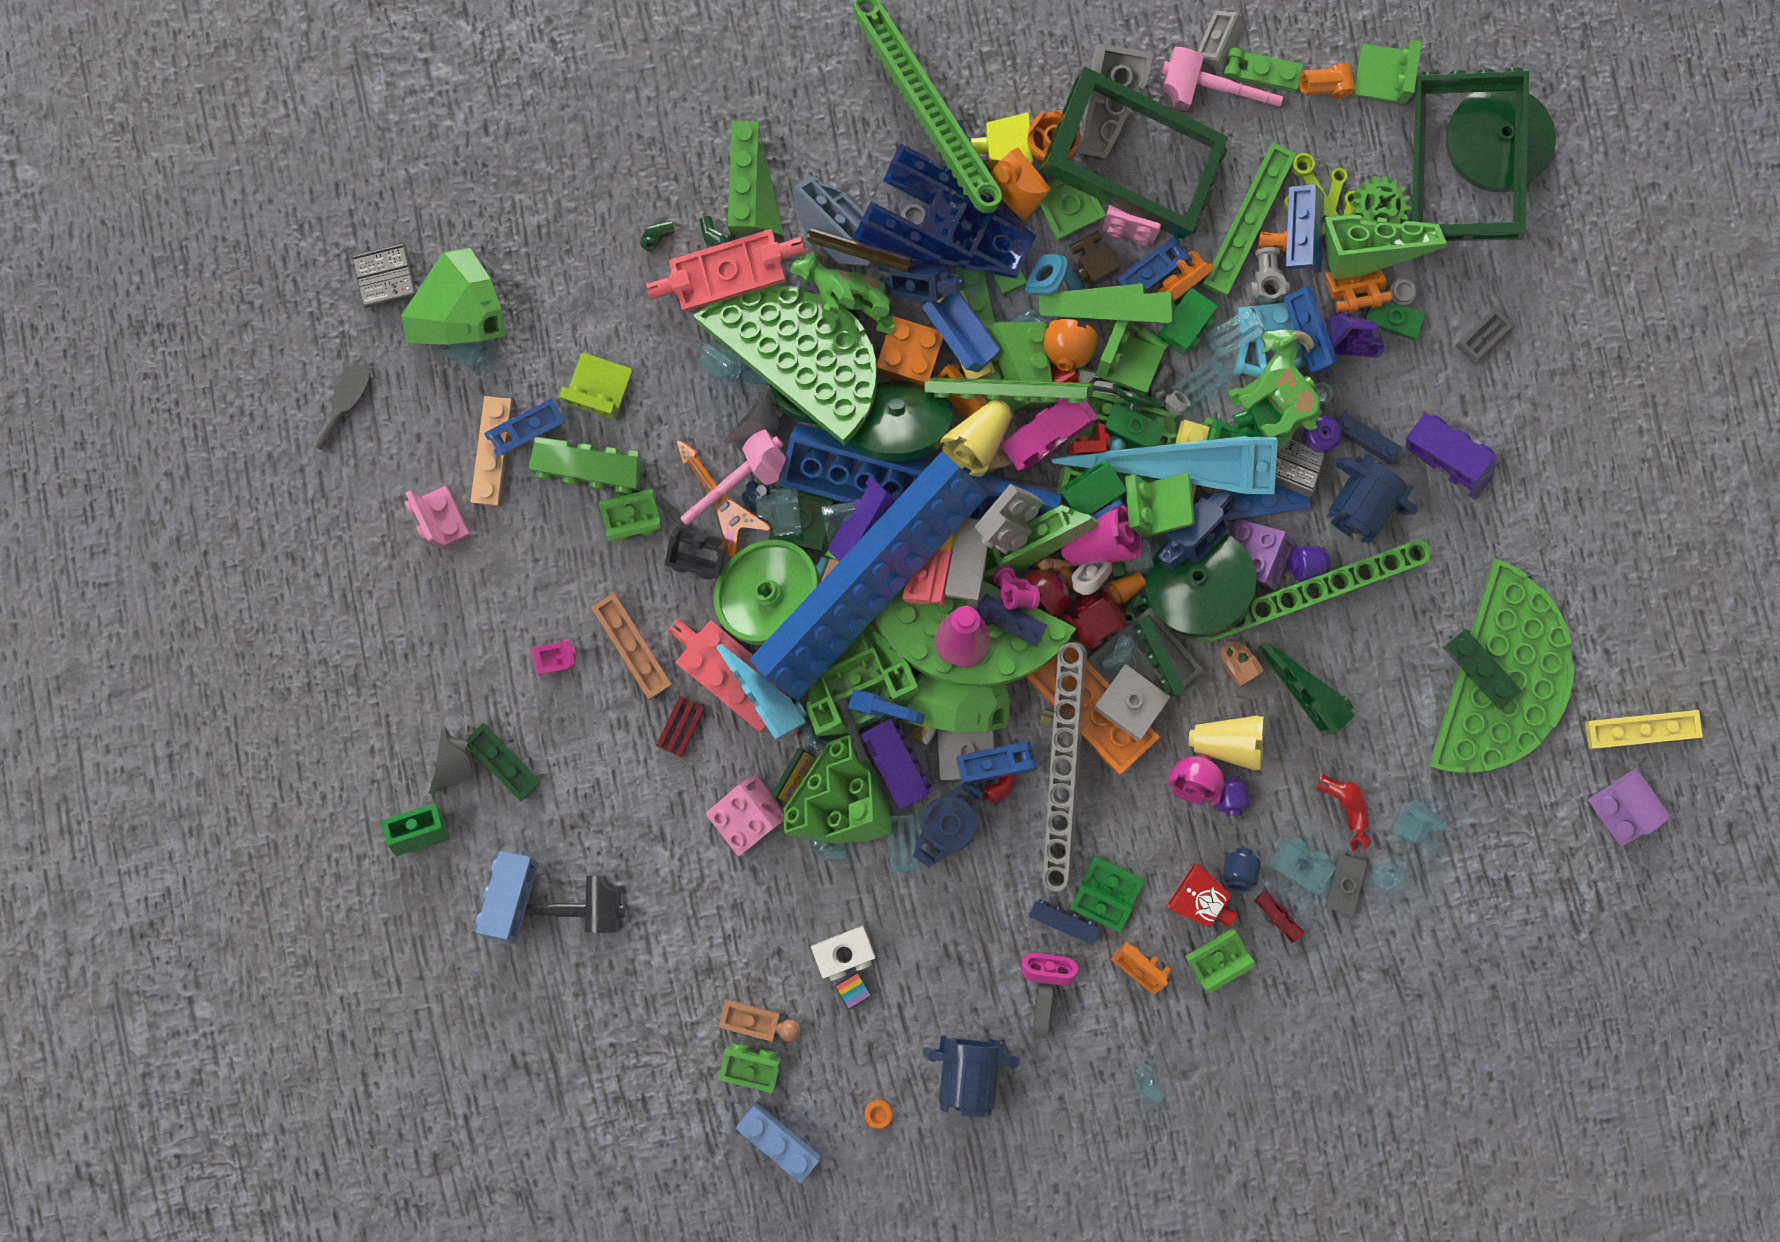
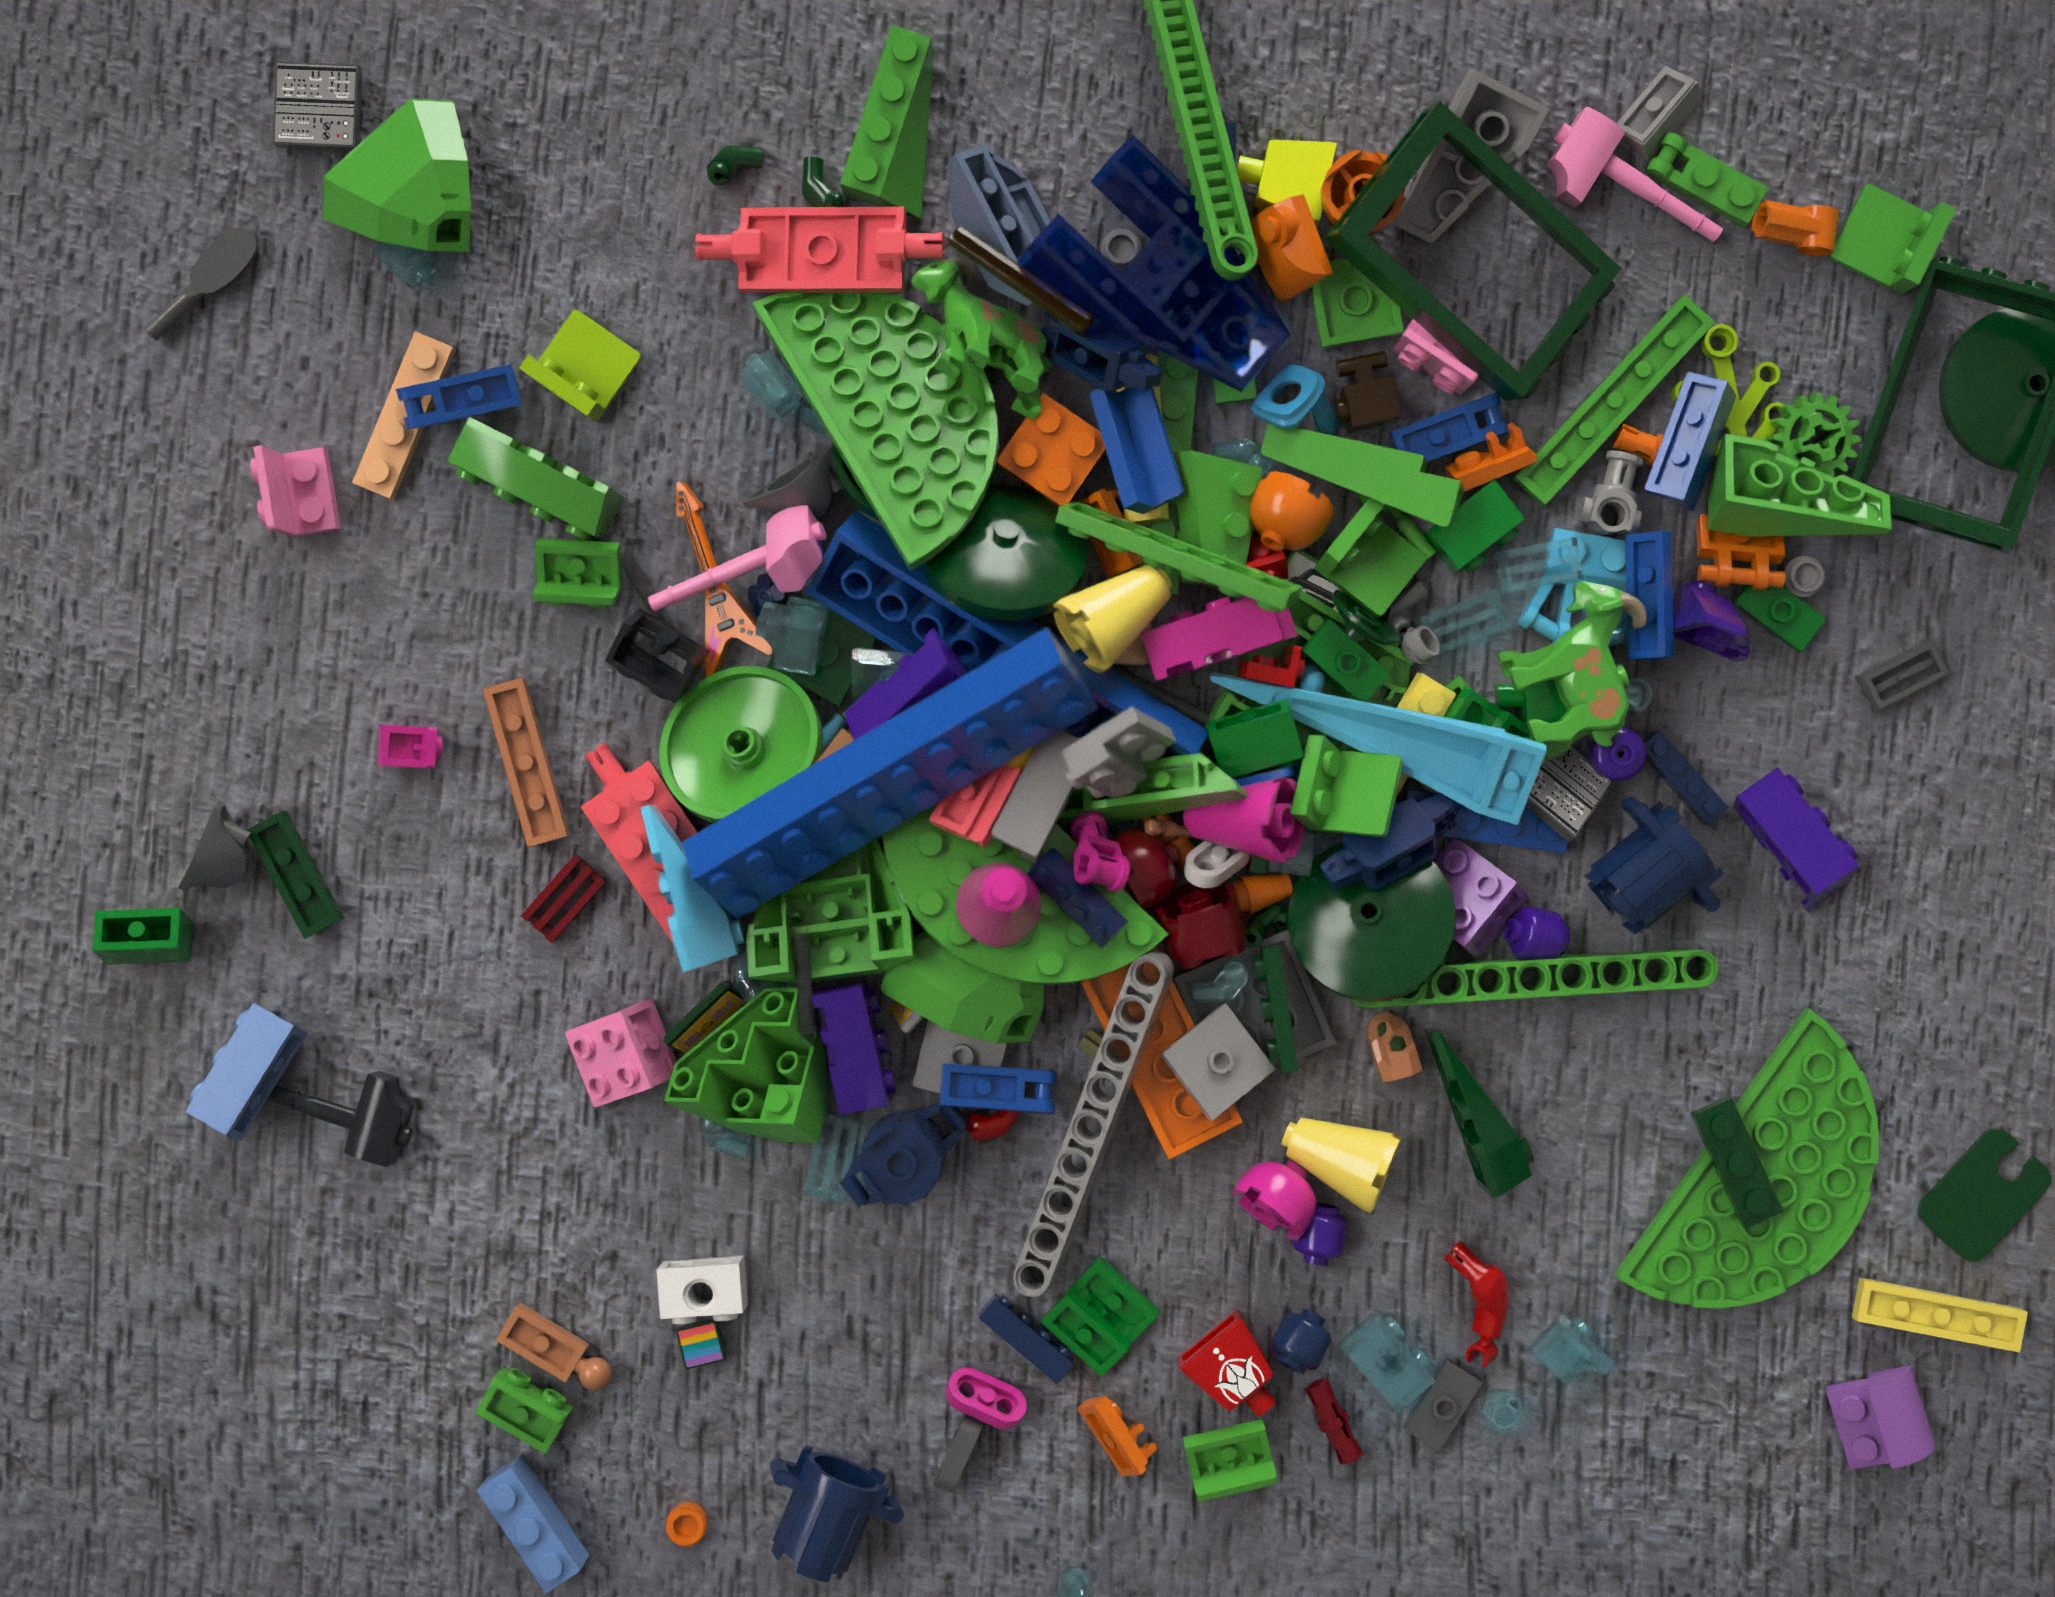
camera: 10 degrees right, 5 degrees up
blue piece [848,689,926,725] -> none
none -> dark green piece [1917,1128,2051,1262]

